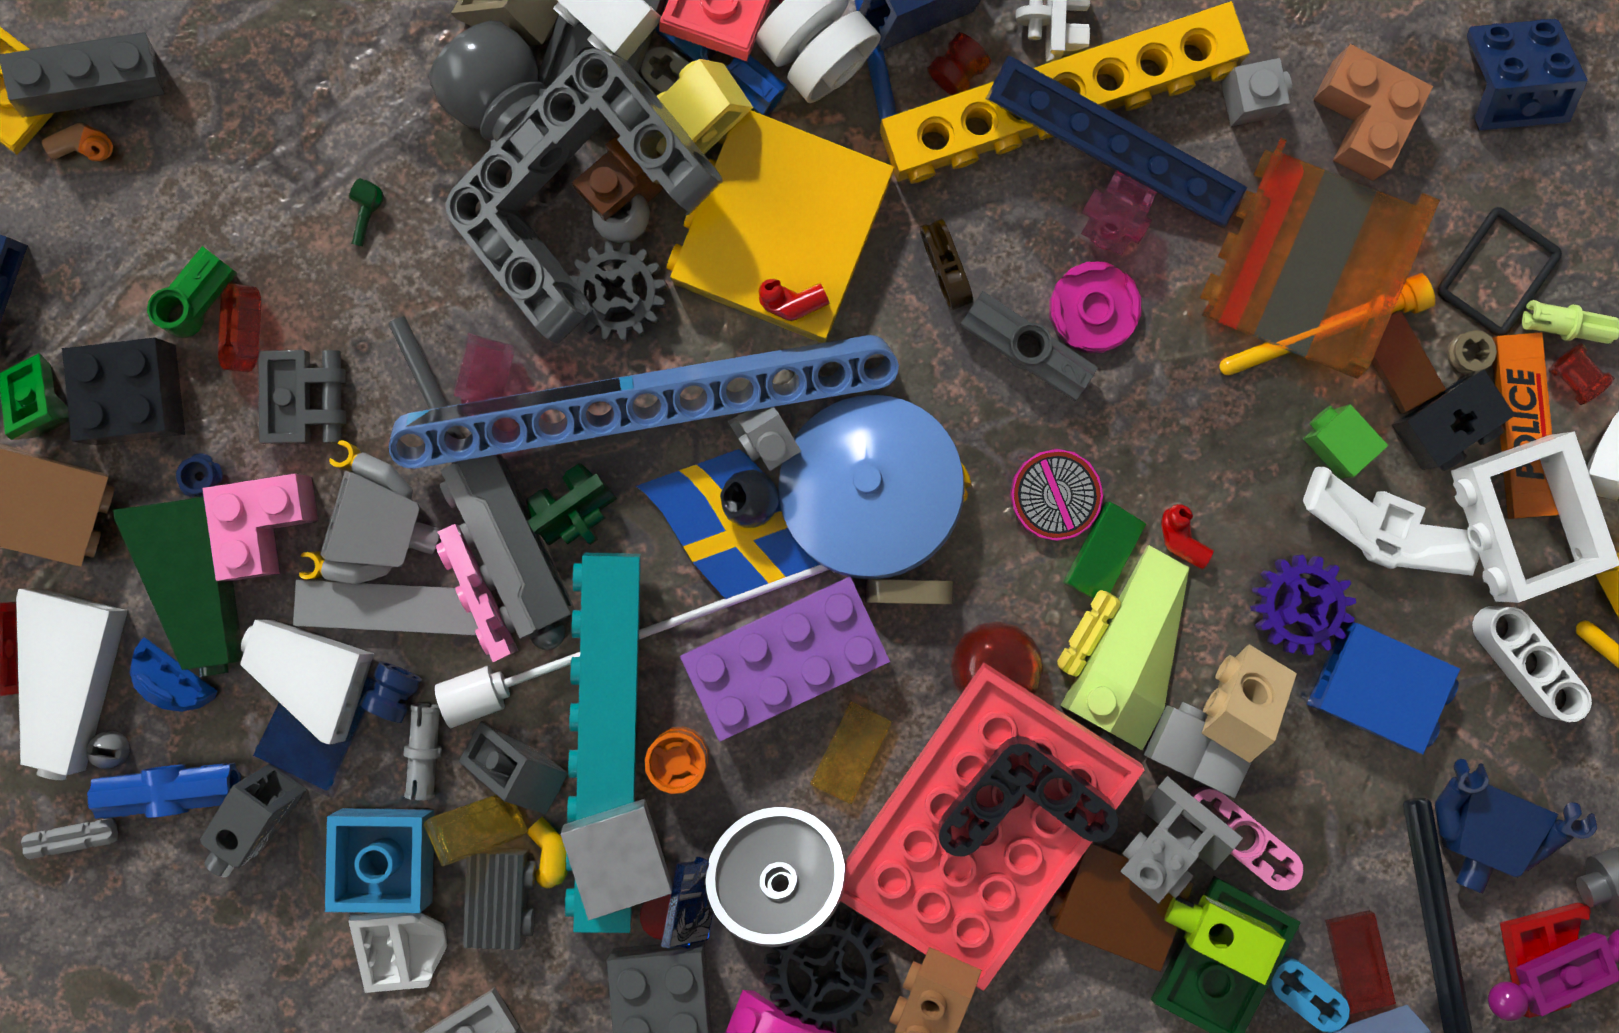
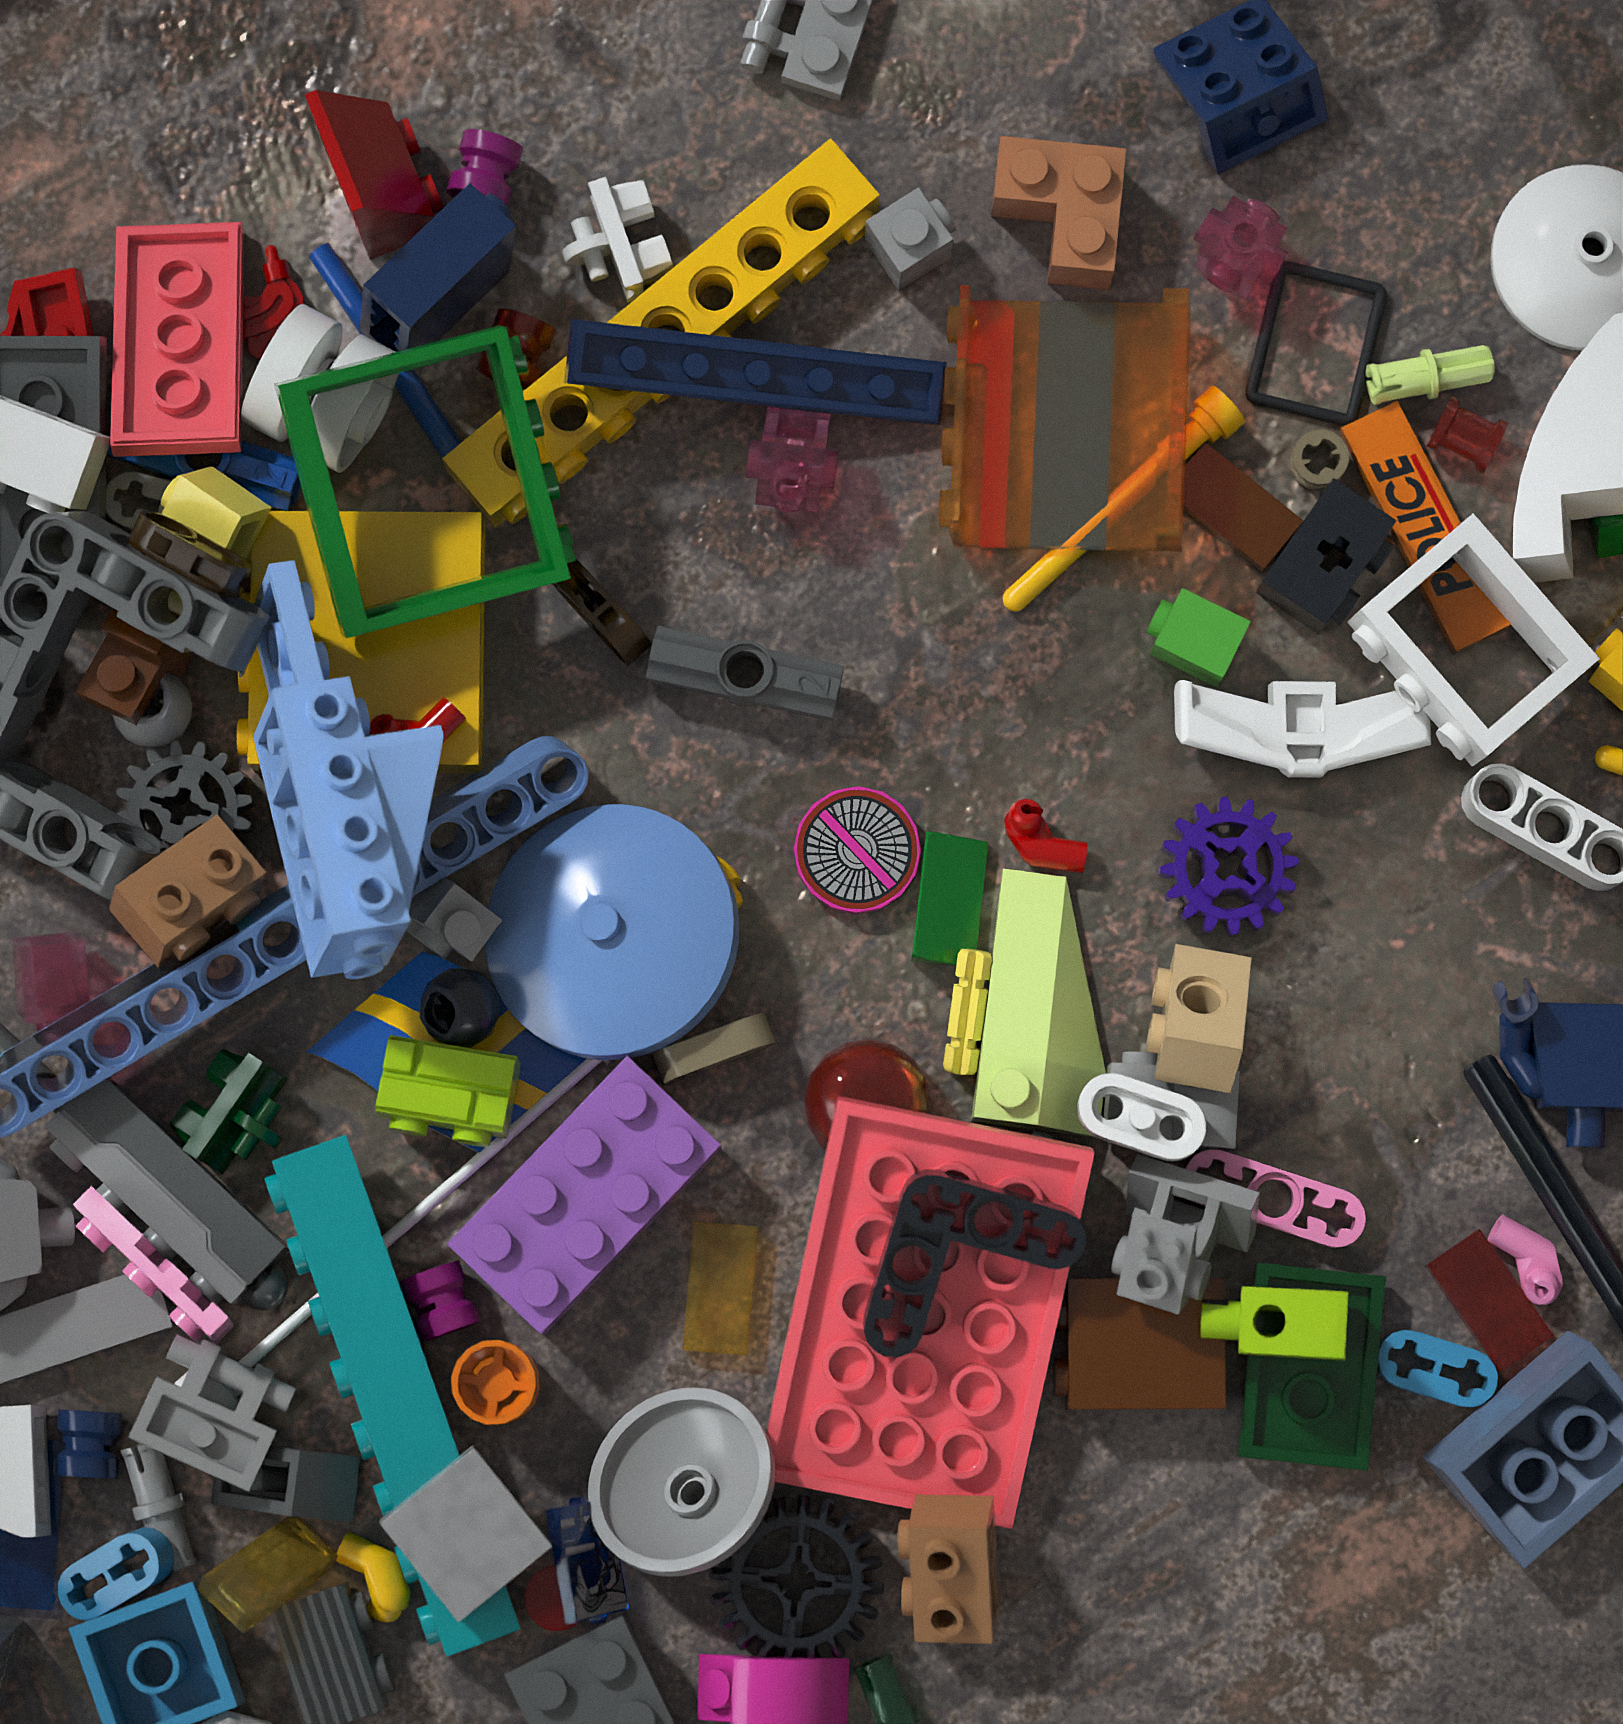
camera: 20 degrees left, 5 degrees down
dark pink tile [1049,262,1141,353] -> none
blue brick [1307,622,1460,754] -> none
none -> dark azure beam [58,1527,174,1621]
none -> medium nougat brick [109,814,266,968]
none -> dark brown piece [128,510,253,598]
none -> light grey plate [128,1335,296,1492]
none -> light blue wedge [253,560,444,979]
none -> green window [274,326,576,639]
none -> lime brick [375,1035,521,1147]
none -> magenta wheel [399,1260,481,1343]
none -> white plate [1077,1073,1206,1161]
none -> clear pink brick [1193,195,1289,299]
none -> bright pink arm [1487,1214,1563,1305]

